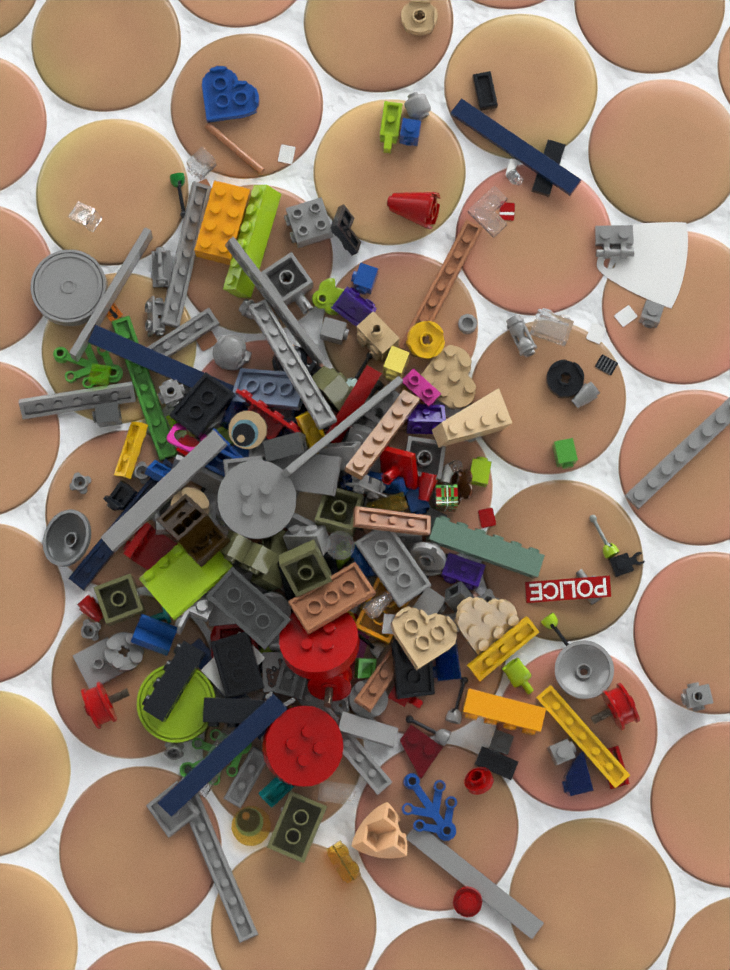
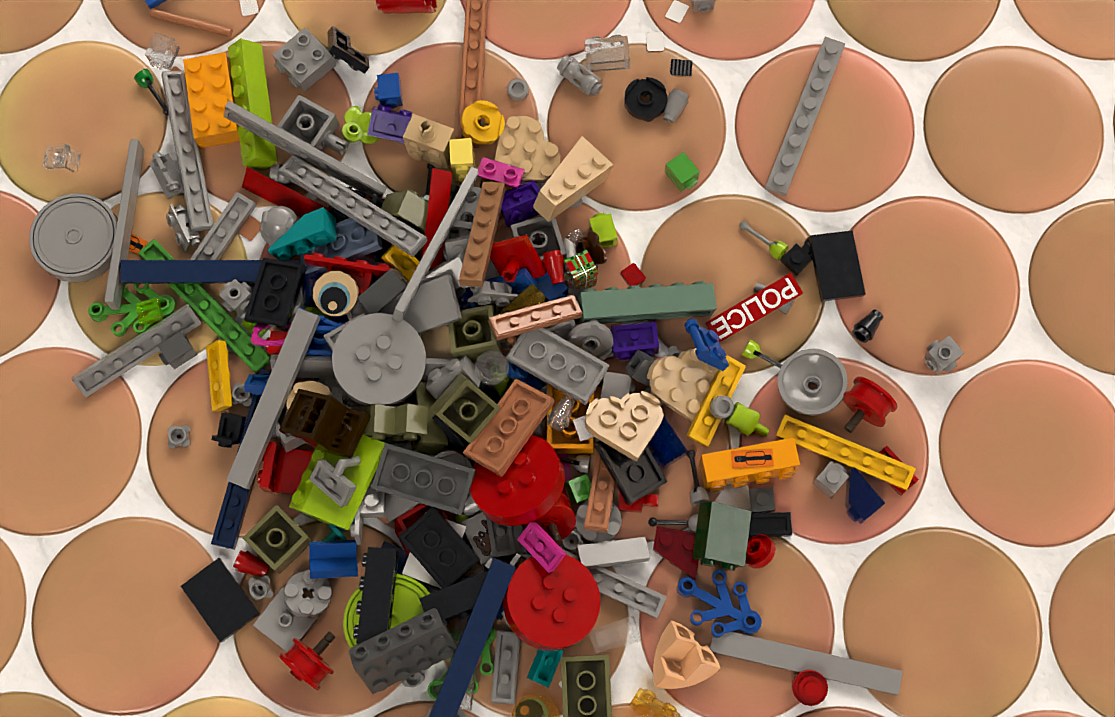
camera: 20 degrees left, 5 degrees down
dark grey dish [43,509,91,567] -> none
light grey brick [320,317,349,345] -> none
none -> black tile [181,558,260,643]
none -> red sticker [242,167,330,218]
none -> teal slope [268,207,337,260]
none -> light grey plate [309,456,361,507]
none -> dark grey bracket [349,608,457,694]
none -> dark pink plate [517,521,567,573]
none -> blue plate [684,319,729,371]
none -> brick [692,501,752,571]
none -> light grey tile [710,395,734,419]
none -> orange sticker [731,449,774,468]
none -> black tile [808,230,866,302]
none -> black cone [852,309,883,343]

